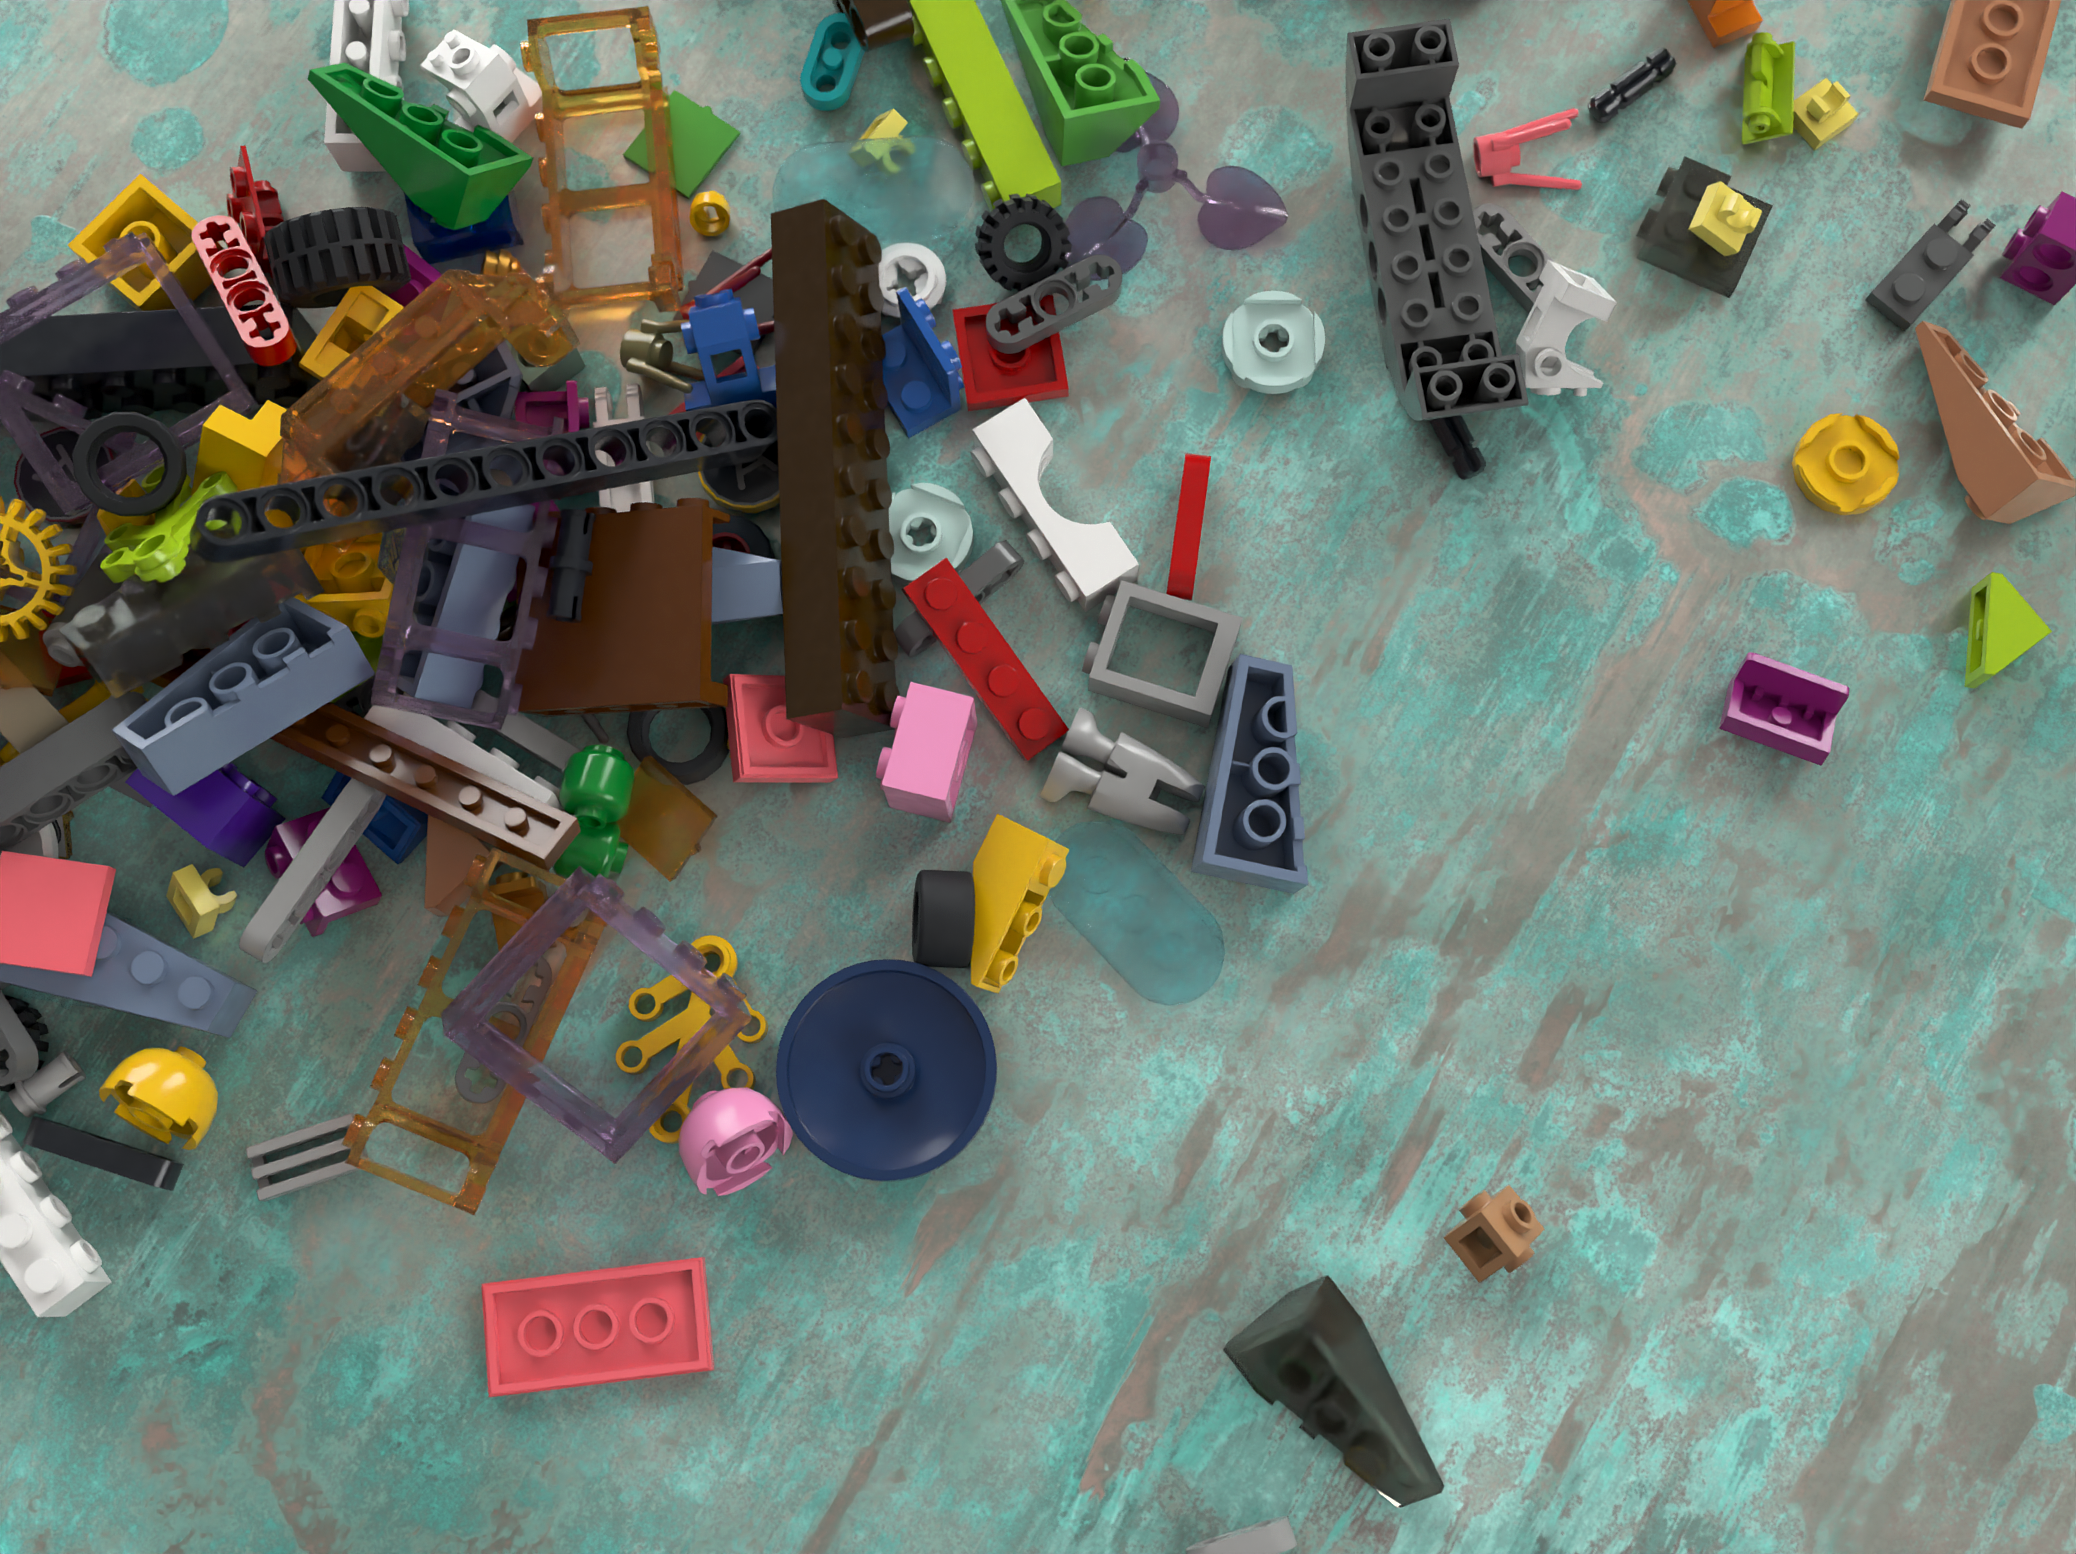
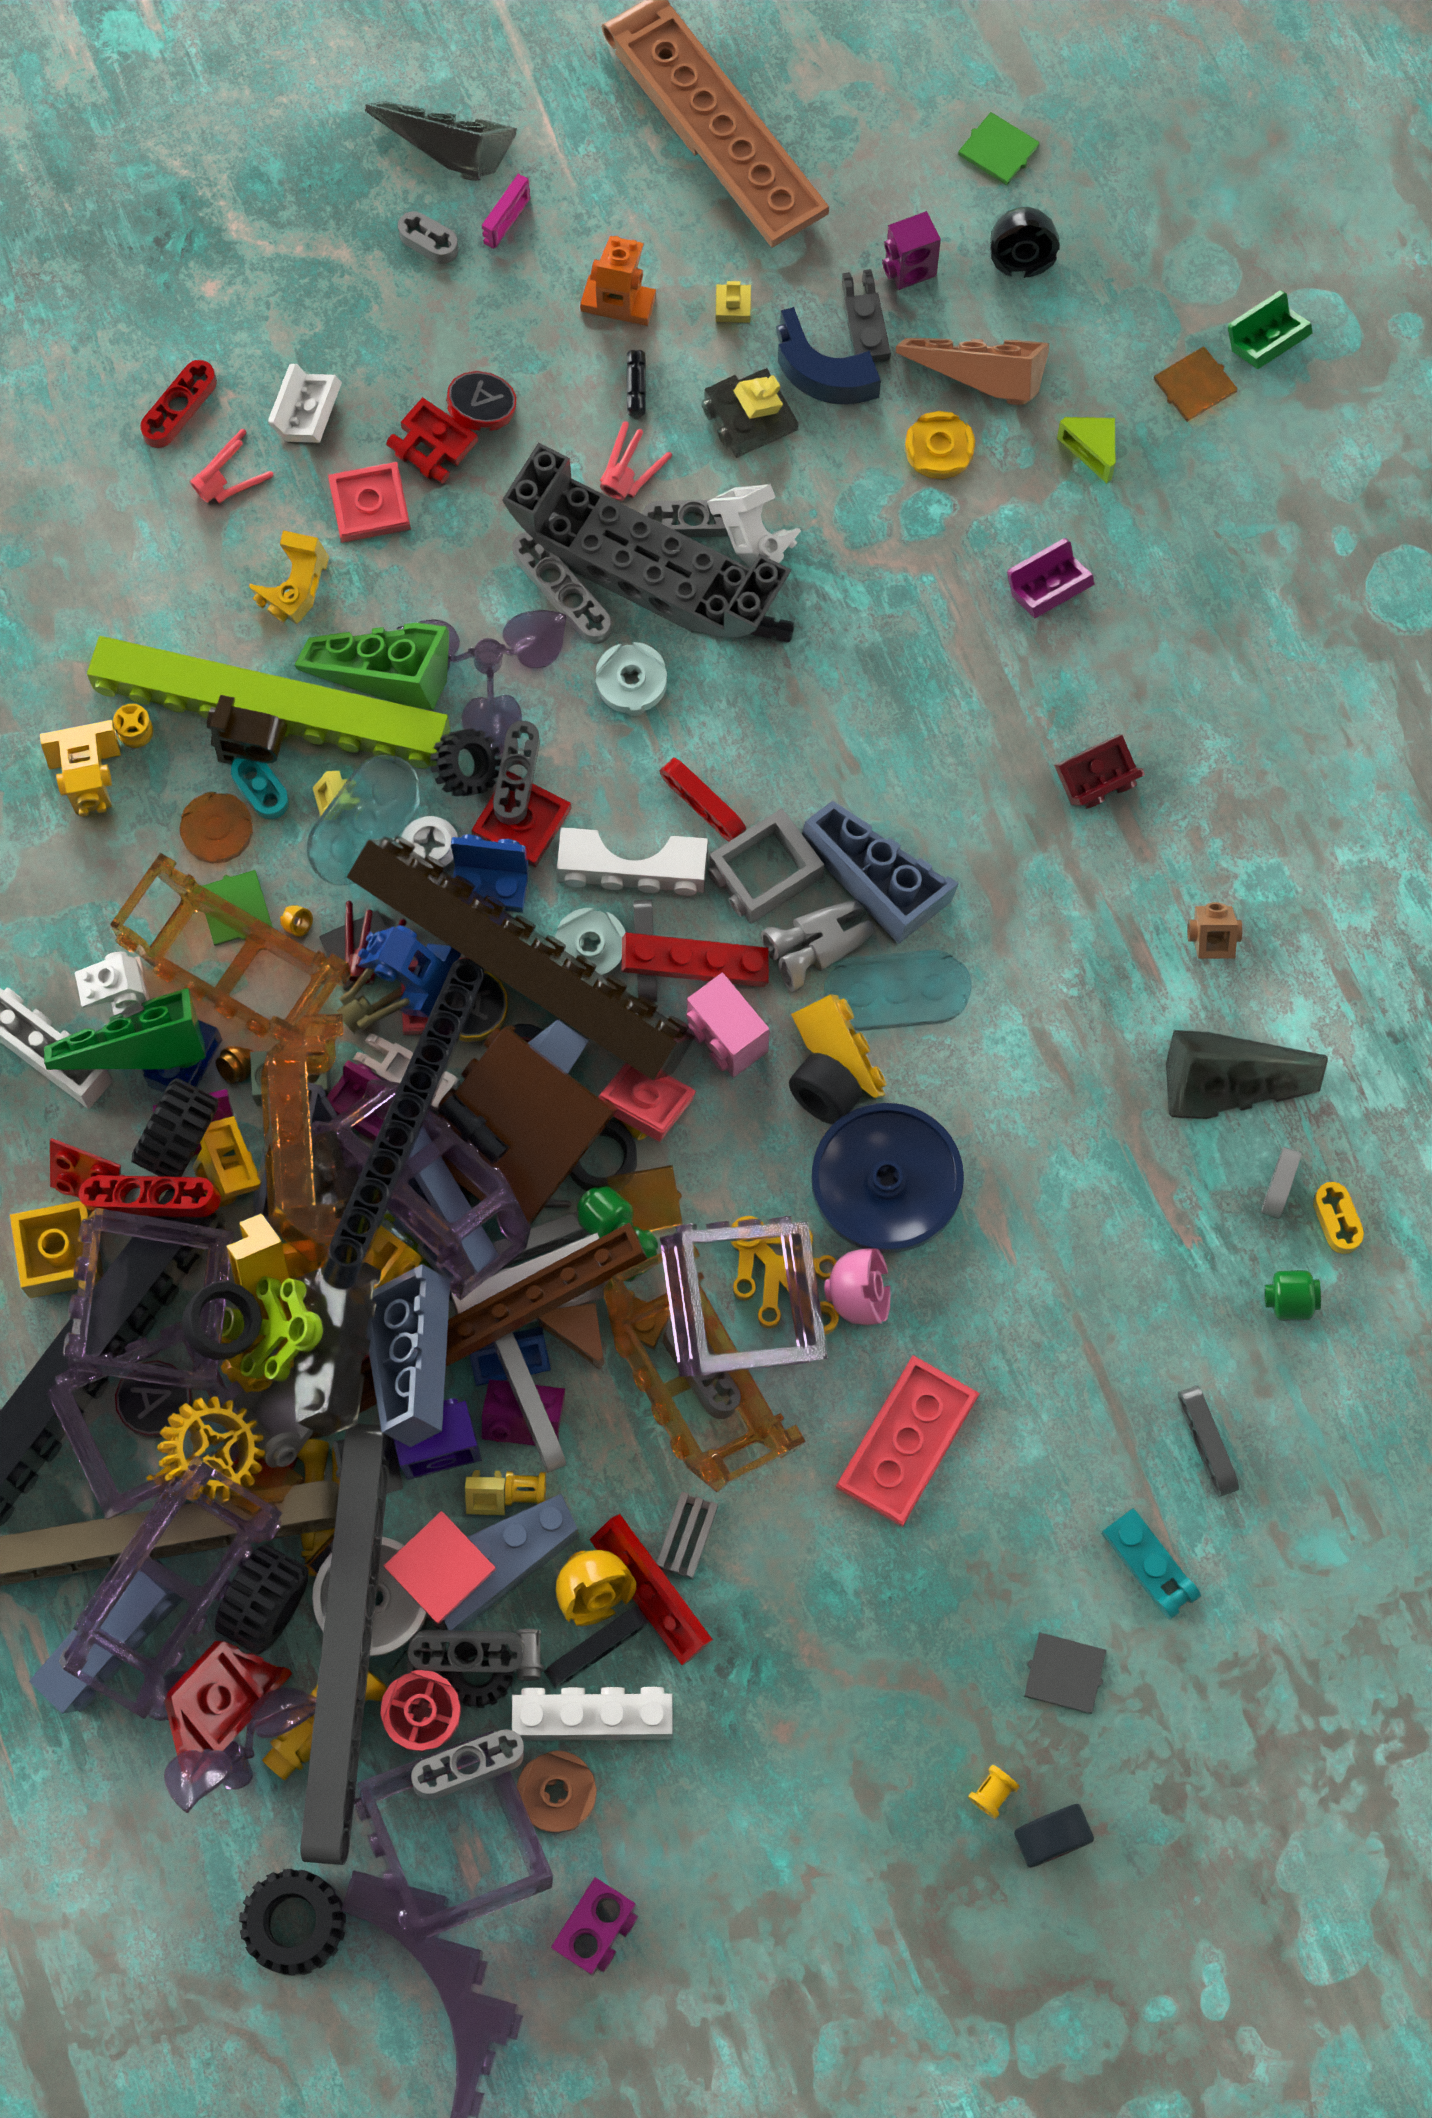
camera: 55 degrees left, 5 degrees down
lime hinge [1742,32,1795,145] -> none
none -> clear orange tile [179,792,253,864]
none -> yellow bush [505,1471,546,1506]
none -> light grey beam [512,532,612,644]
none -> red plate [589,1514,713,1665]
none -> dark blue arch [776,307,881,405]
none -> dark red bracket [1054,734,1145,809]

